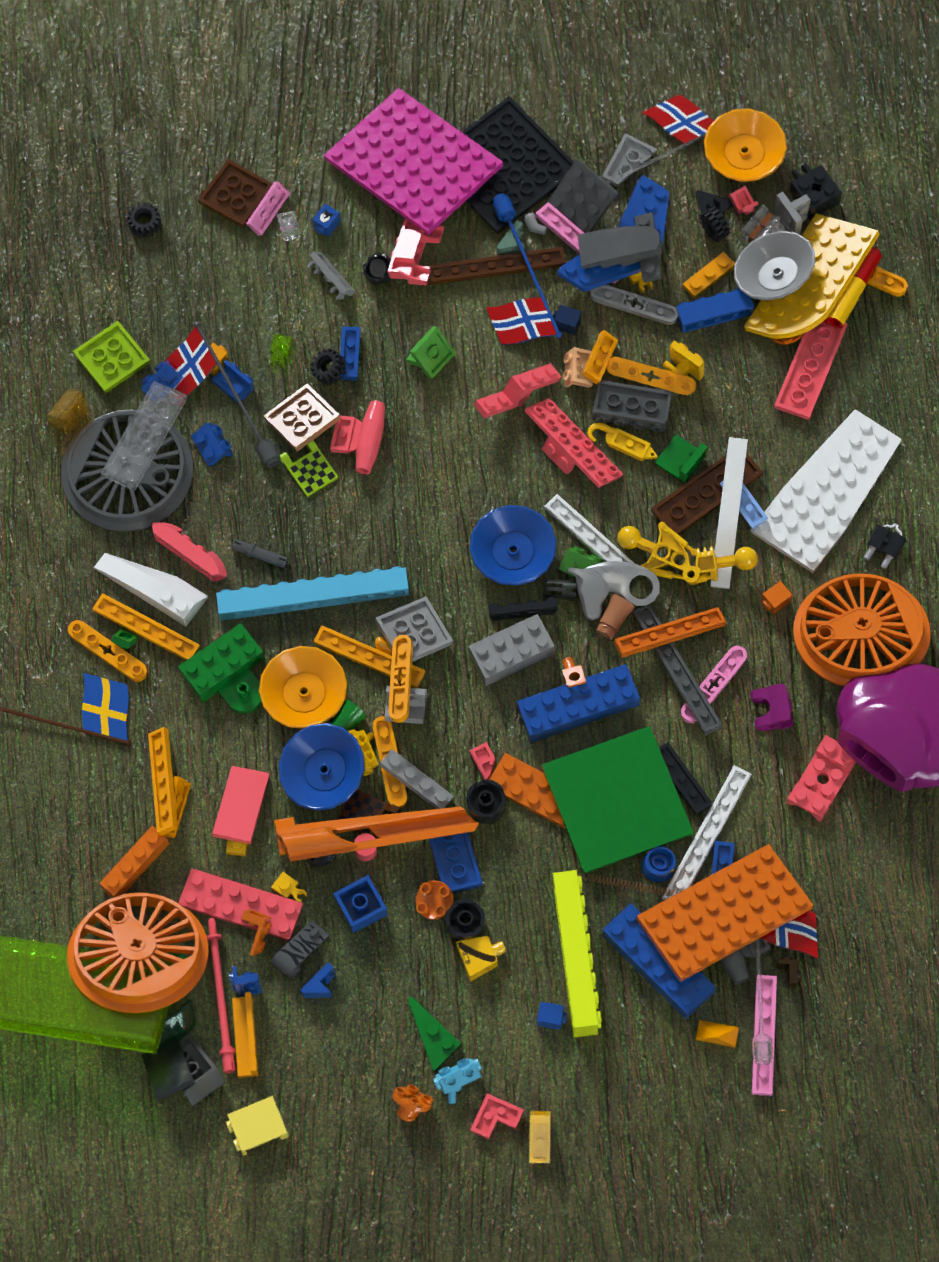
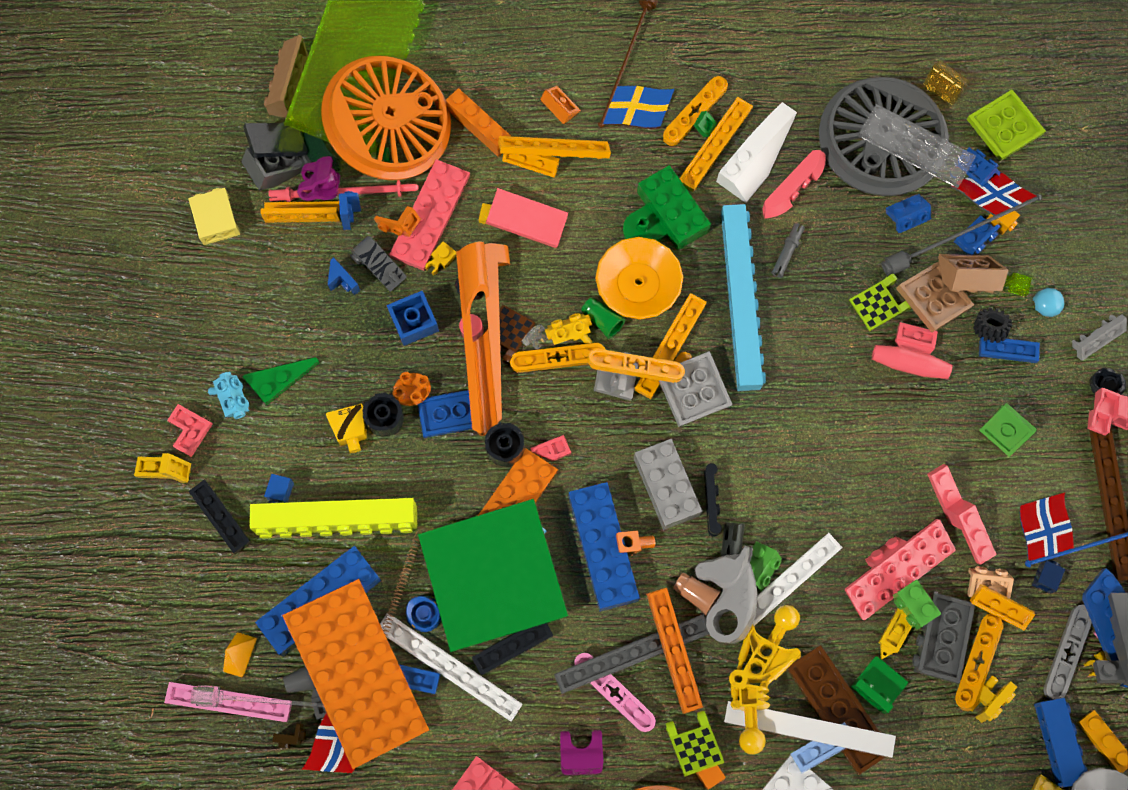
camera: 90 degrees right, 5 degrees up
blue dish [279,723,364,811] -> none
light grey plate [379,749,453,809] -> none
orange plate [392,1084,433,1122] -> none
blue dish [469,505,557,586] -> none
none -> black plate [188,479,252,554]
none -> medium nougat slope [264,35,308,118]
none -> magenta piece [297,156,340,201]
none -> clear tile [521,324,548,350]
none -> orange slope [540,86,581,124]
none -> lime flag [666,711,724,777]
none -> bright green bracket [893,579,941,629]
none -> medium nougat slope [938,254,1008,293]
none -> medium azure hair [1033,288,1064,317]

